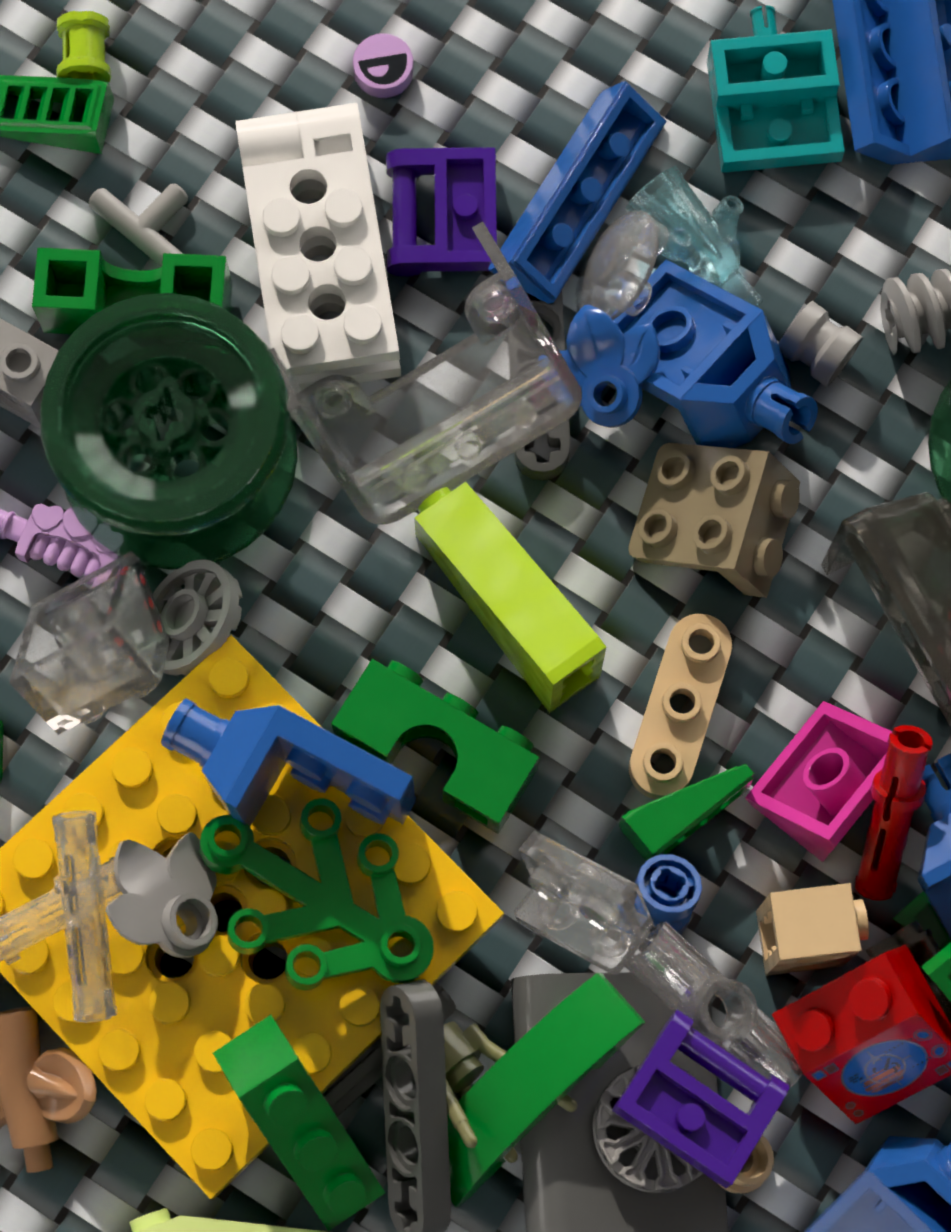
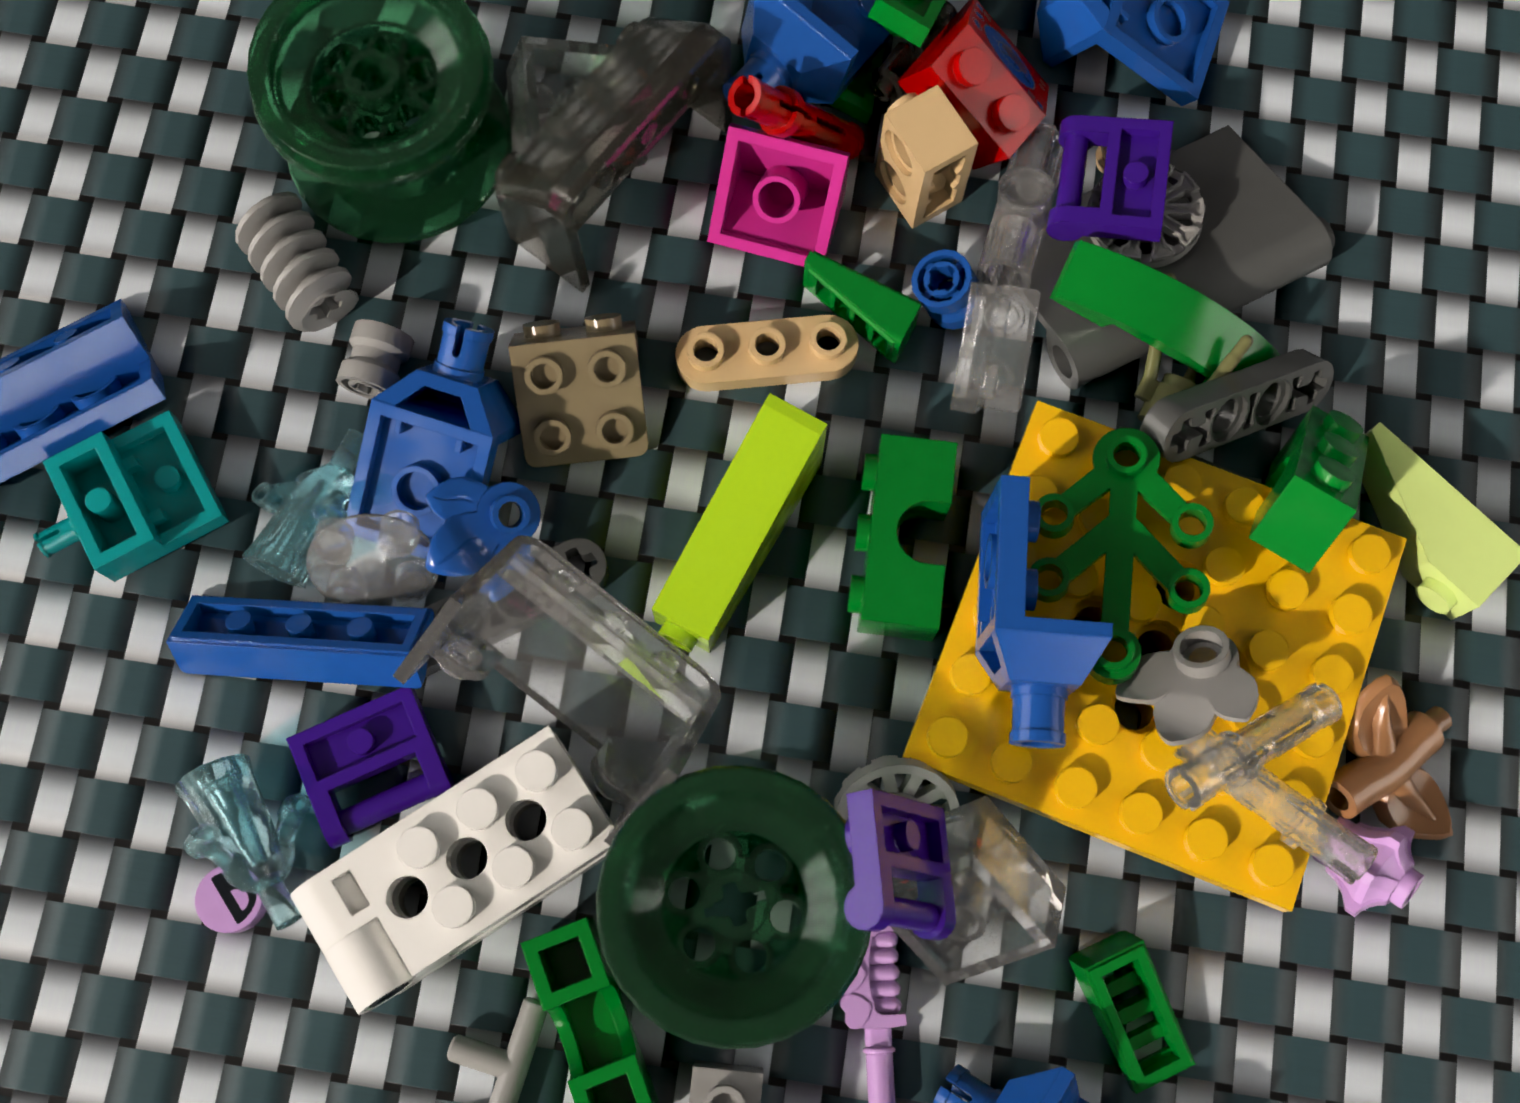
camera: 115 degrees left, 0 degrees up
none -> clear light blue piece [175,753,311,930]
none -> dark purple plate [844,788,956,941]

